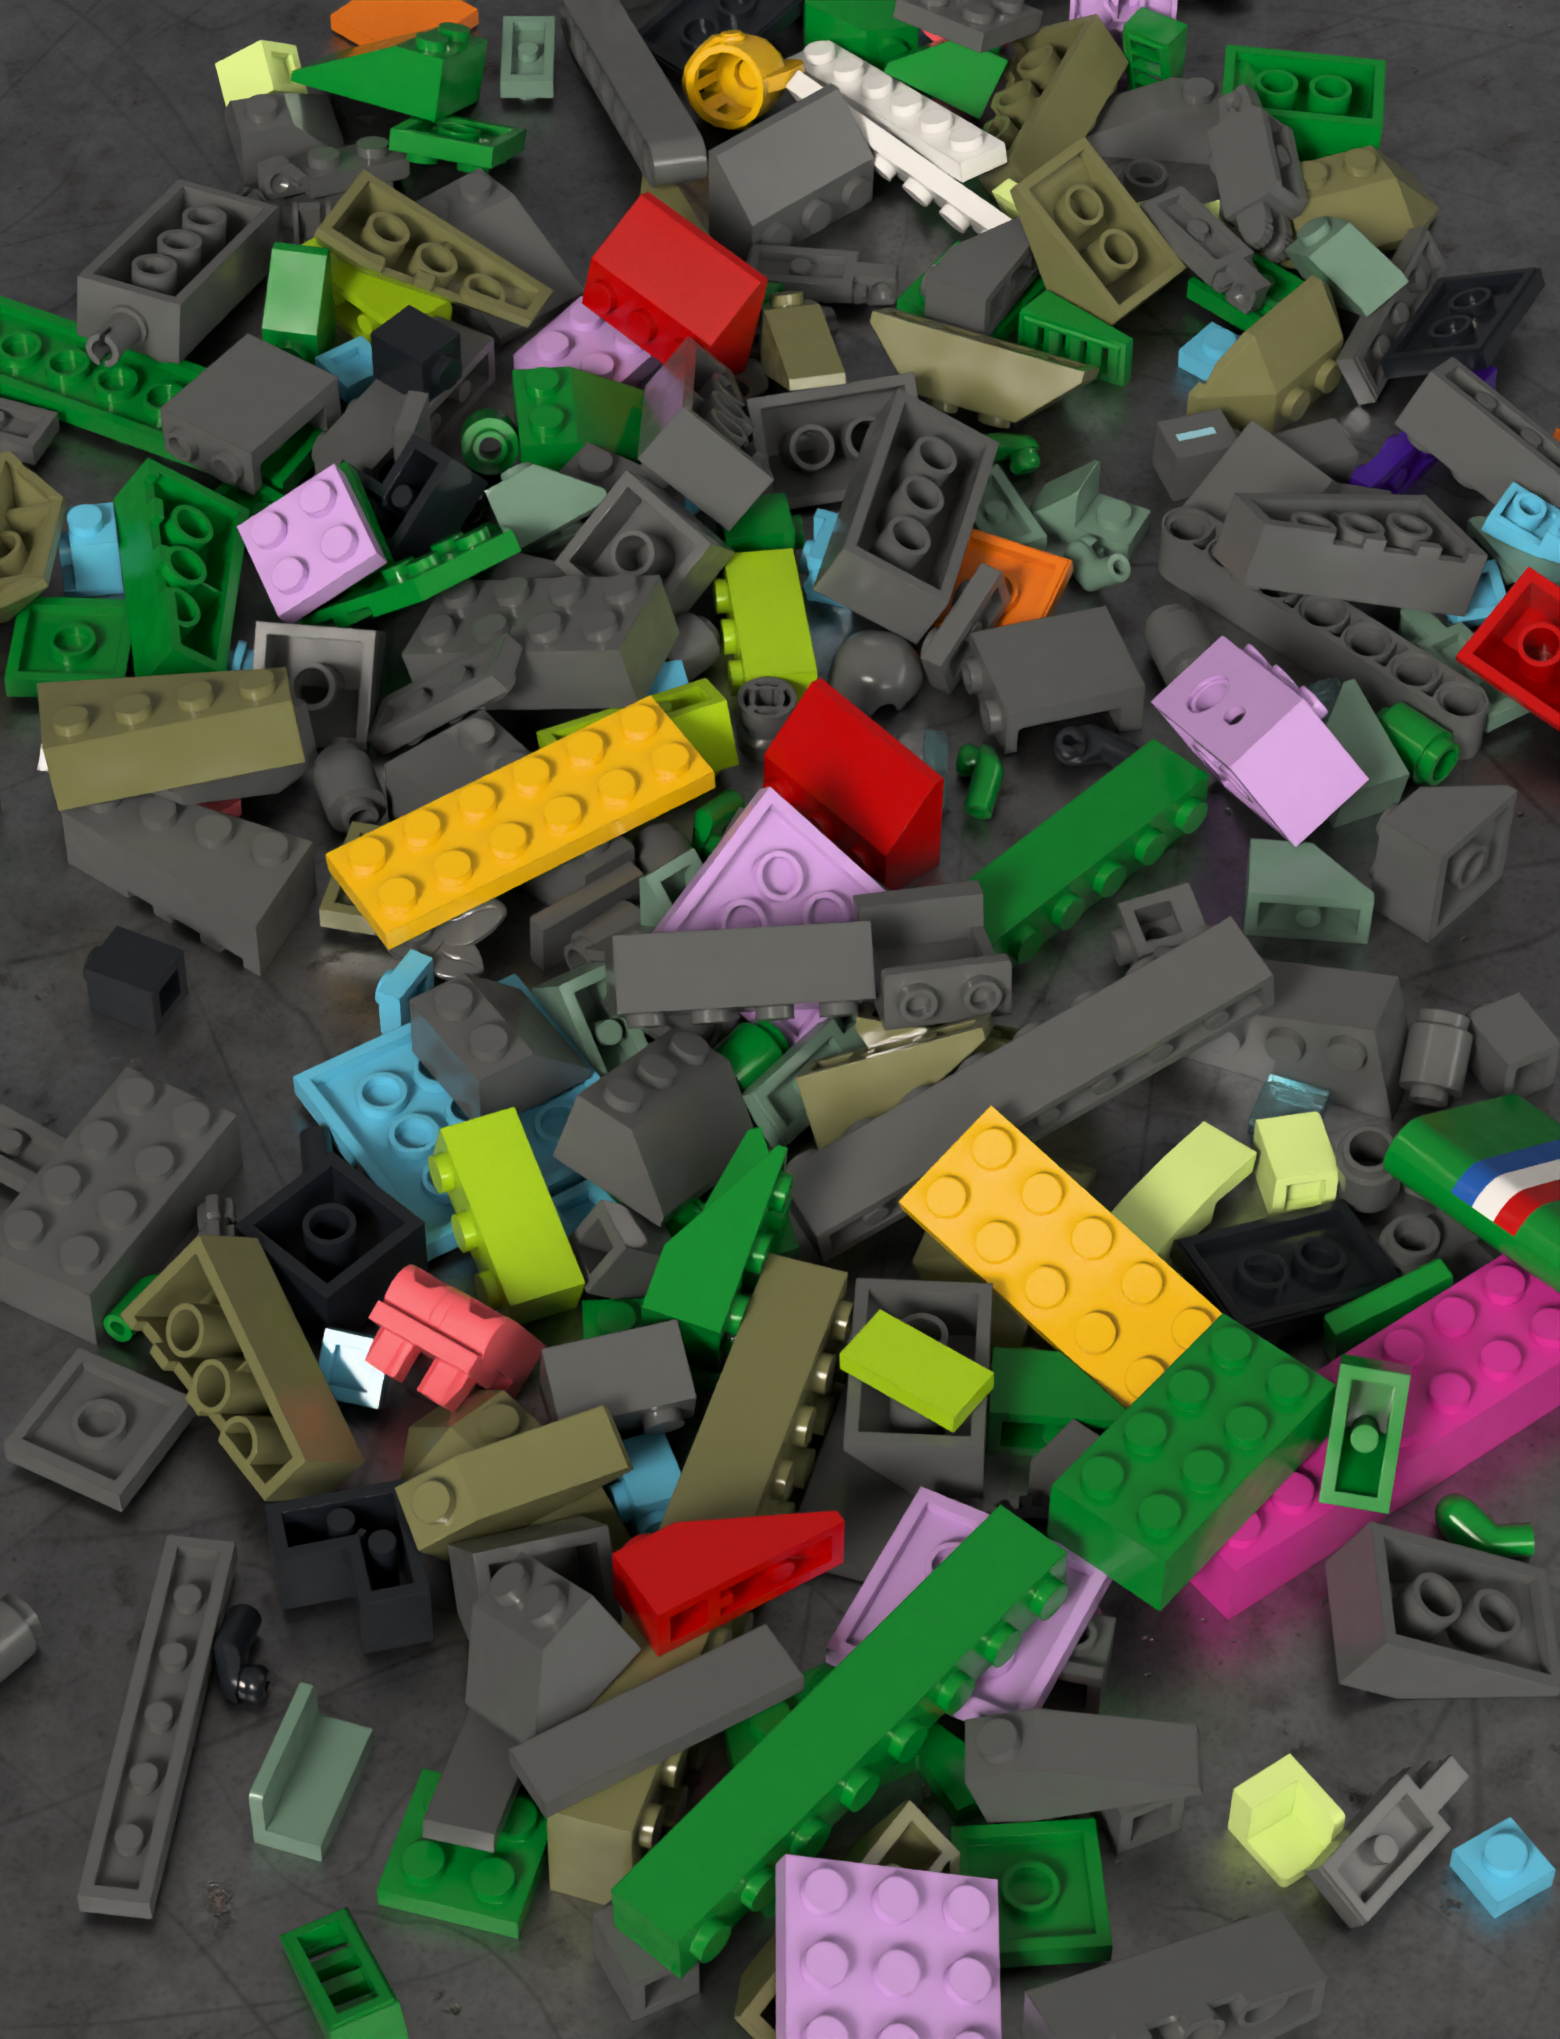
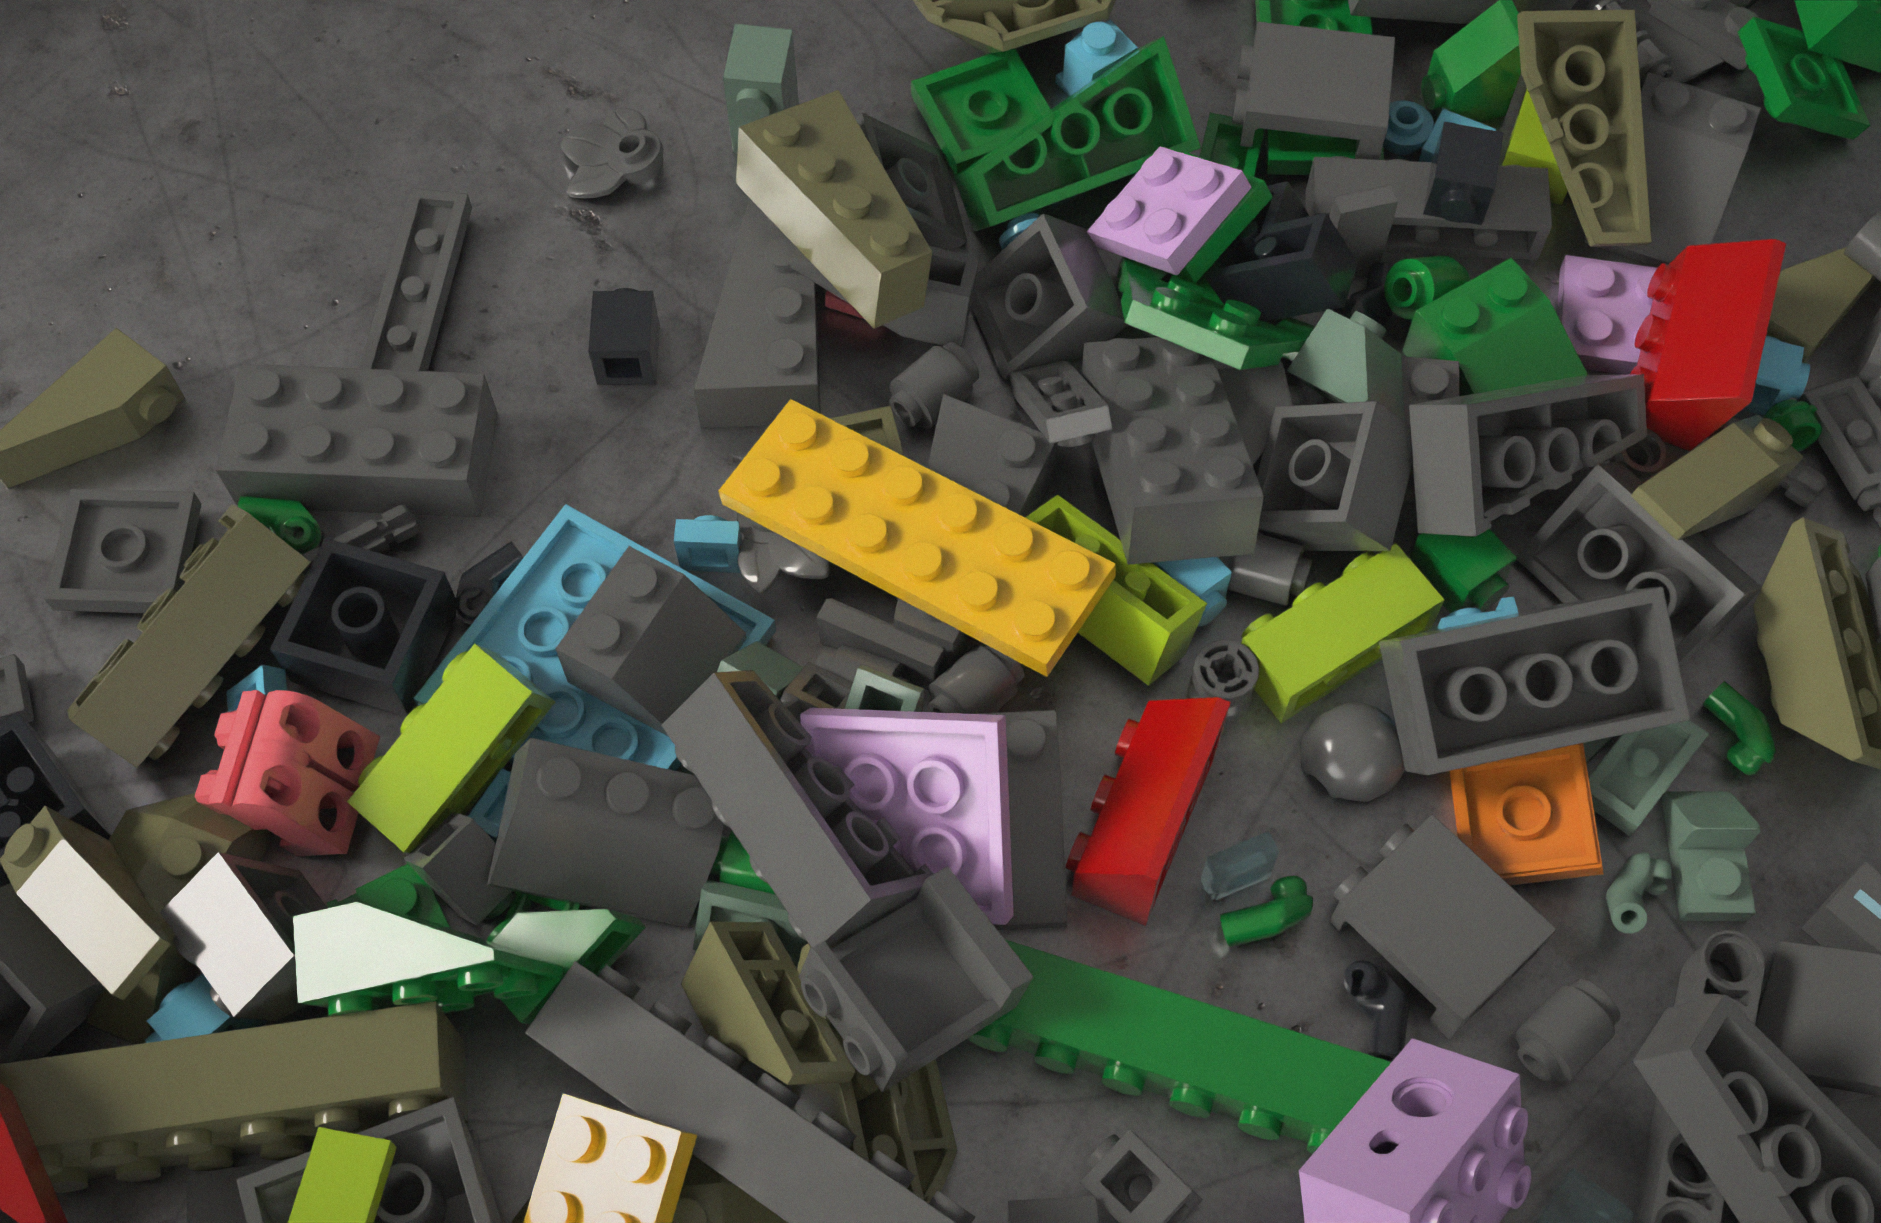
camera: 65 degrees right, 15 degrees up
green arm [691,789,745,864] -> none
dark grey plate [920,563,1011,694] -> none

